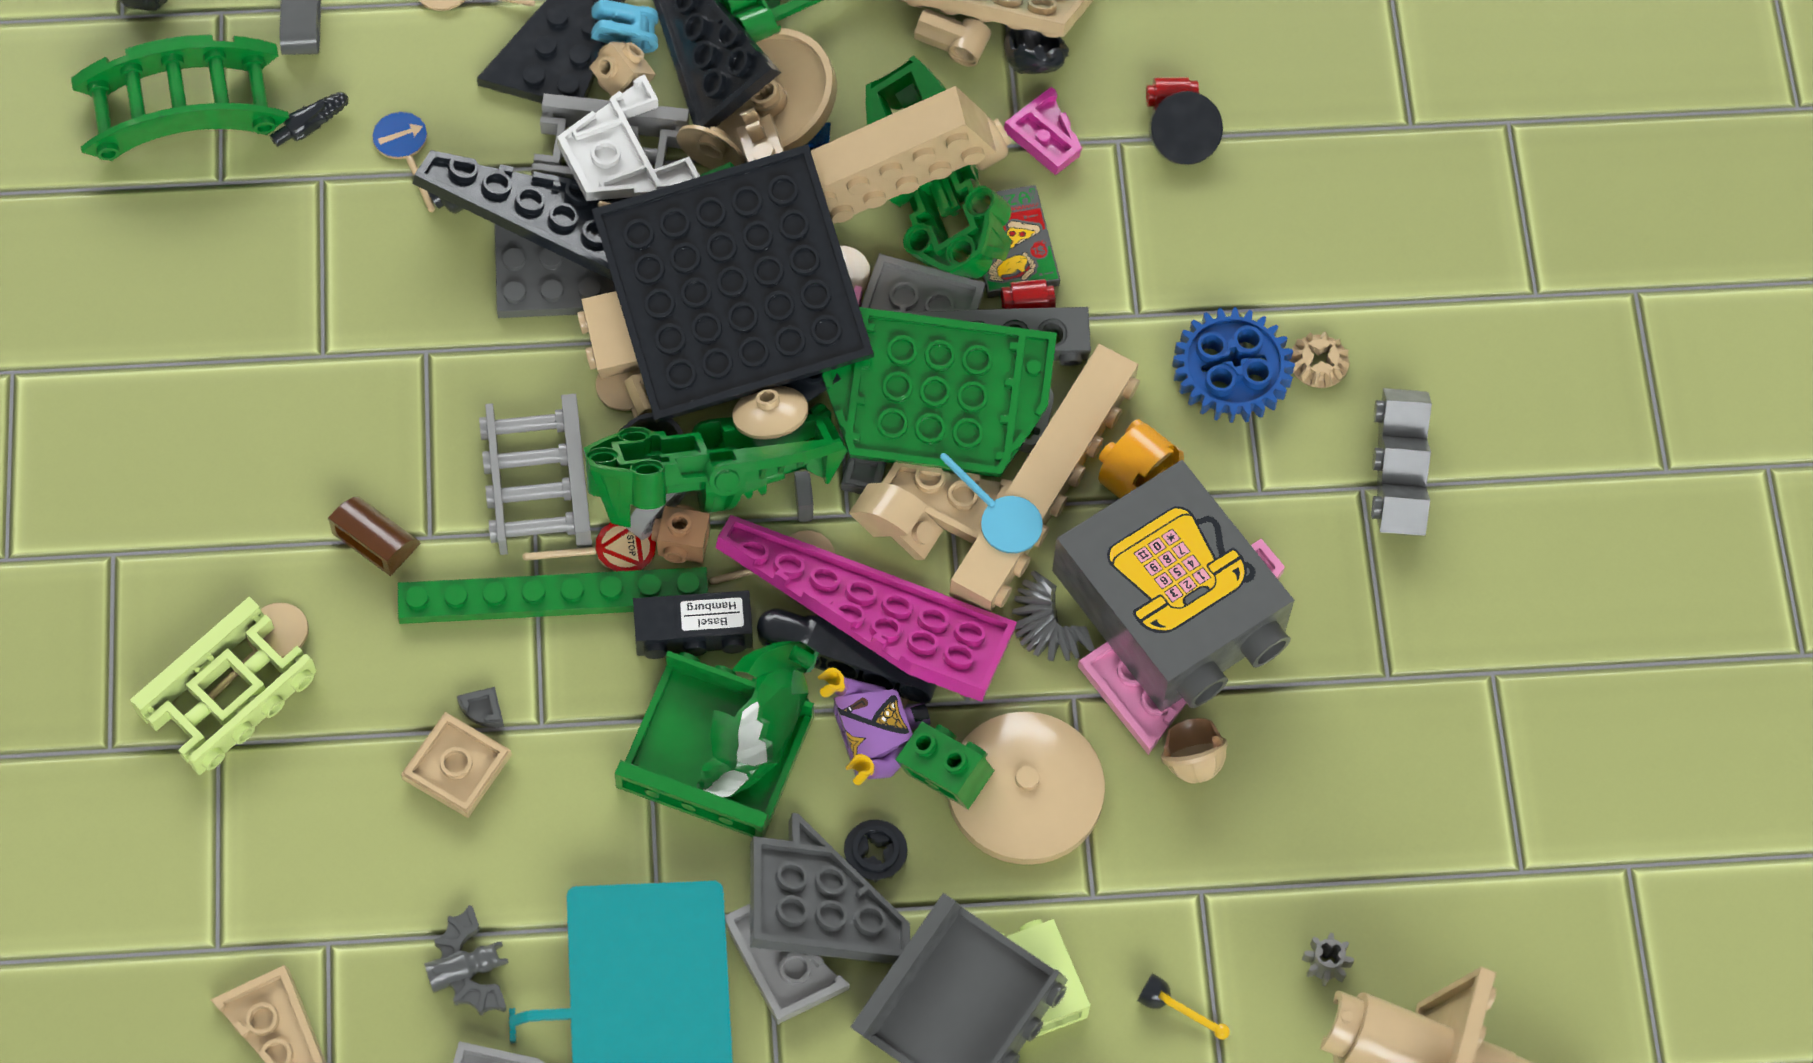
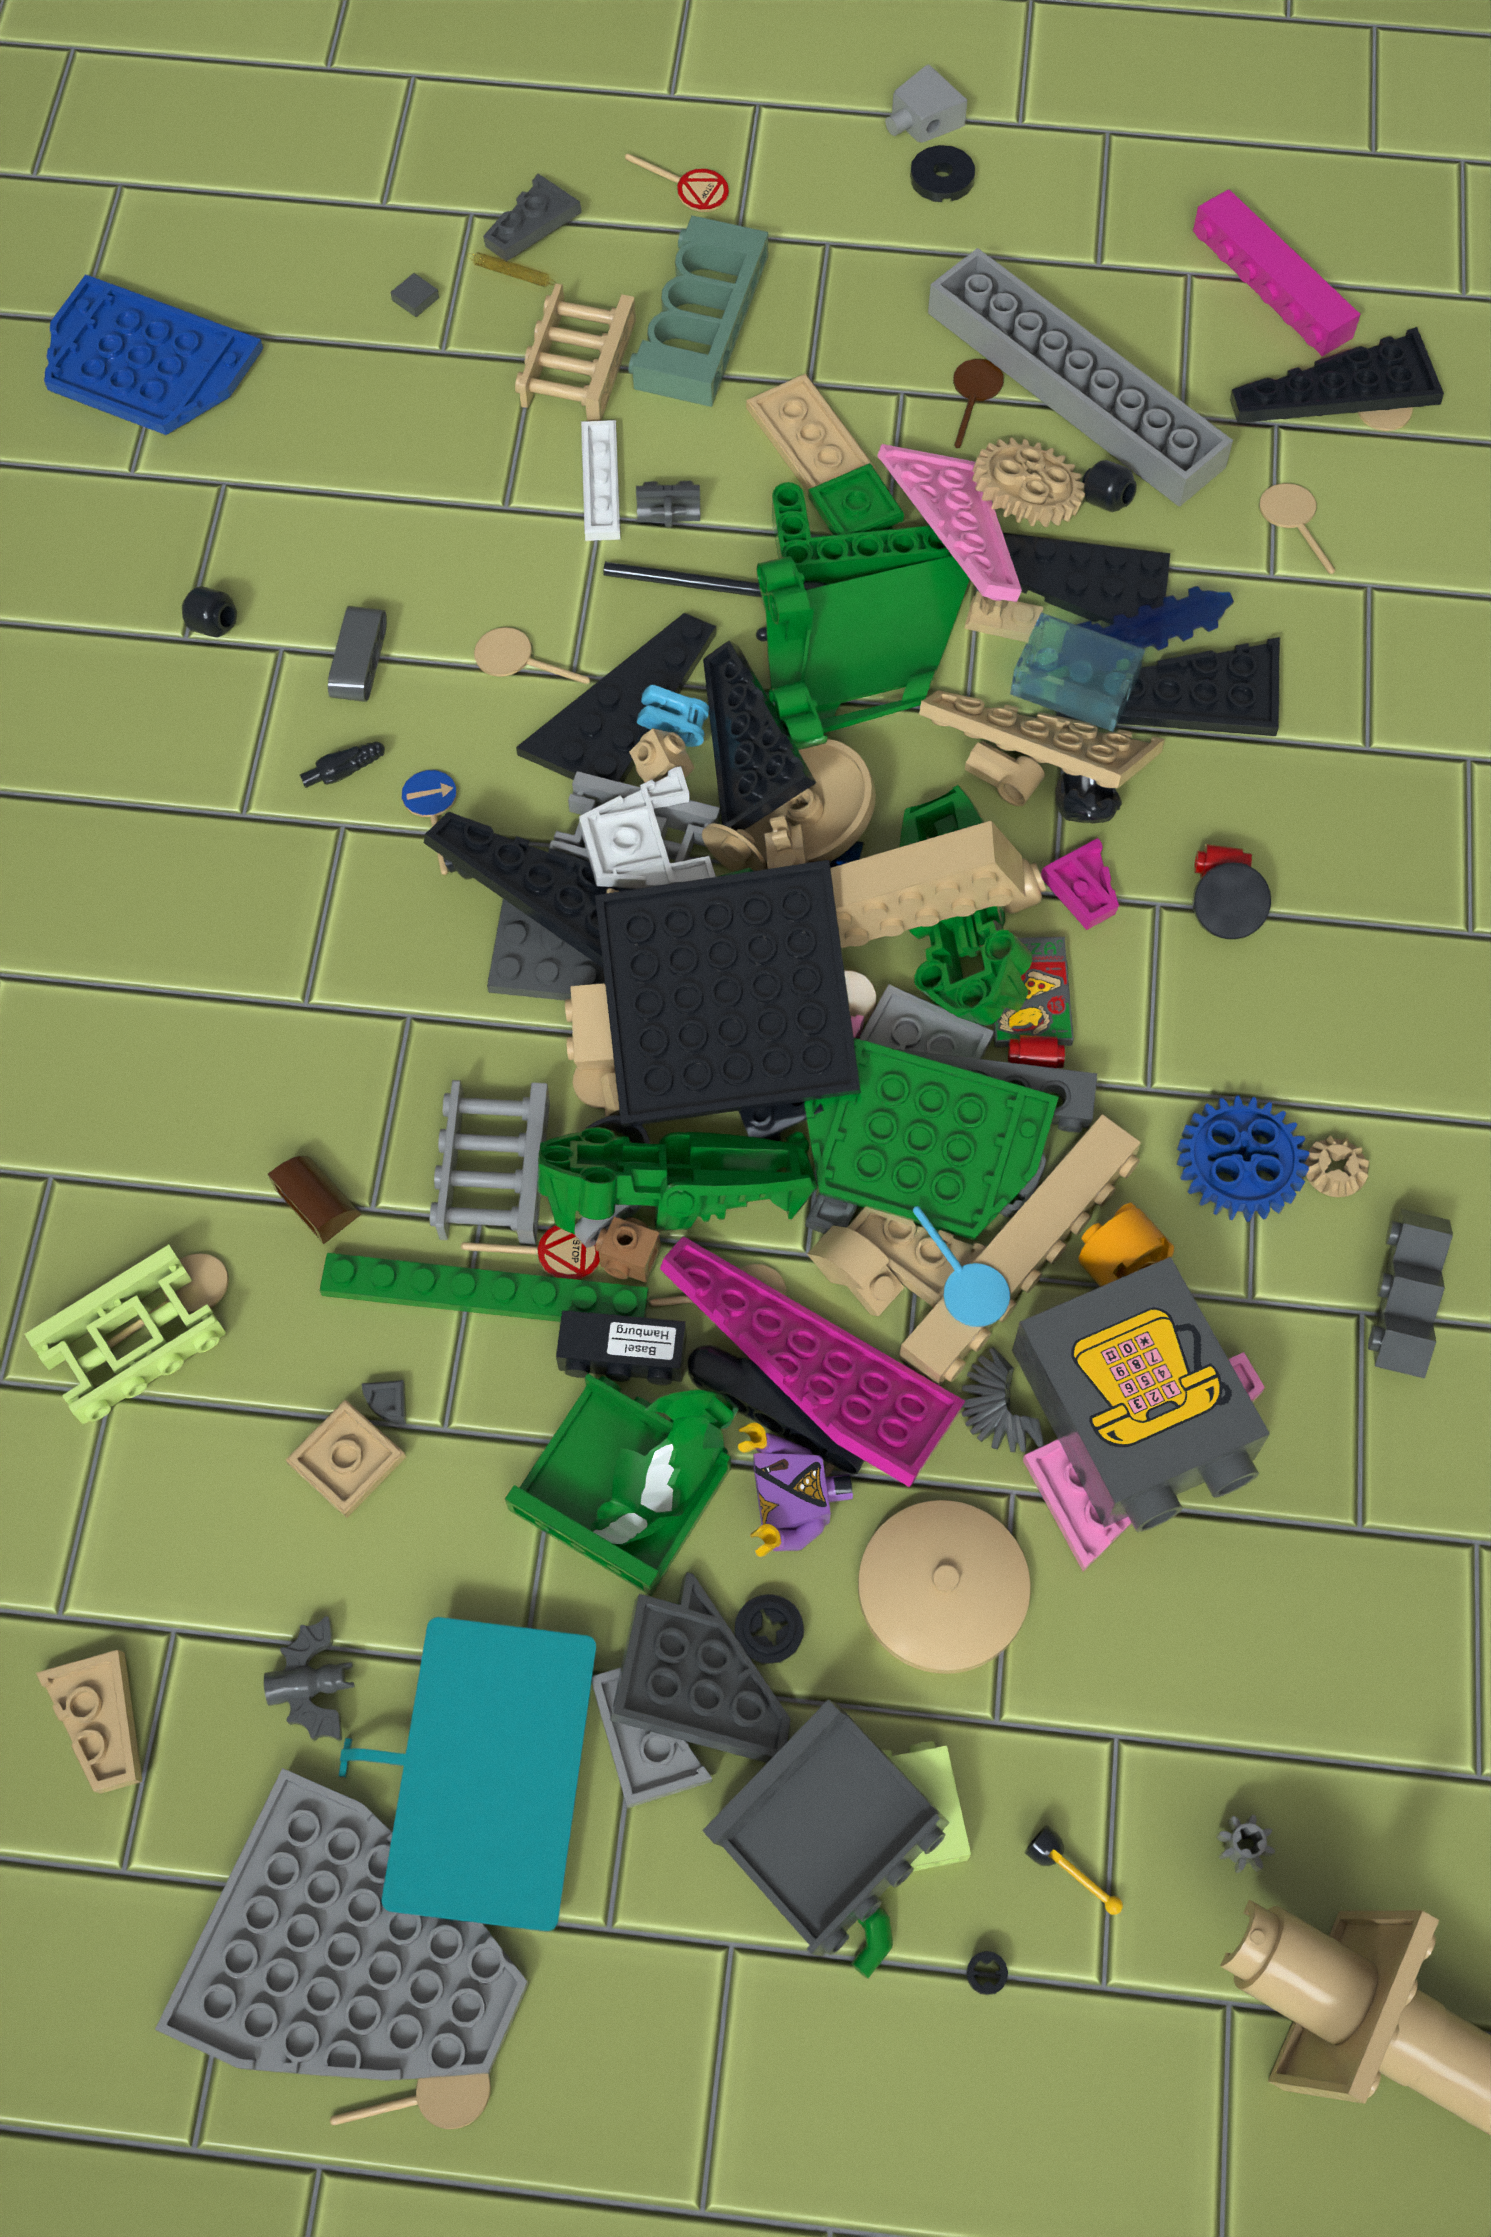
camera: 15 degrees right, 0 degrees up
green fence [71,35,289,161] -> none
tan dish [732,386,808,439] -> none
dark grey tile [794,471,814,522] -> none
green brick [896,722,995,810] -> none
piece [1161,718,1228,784] -> none

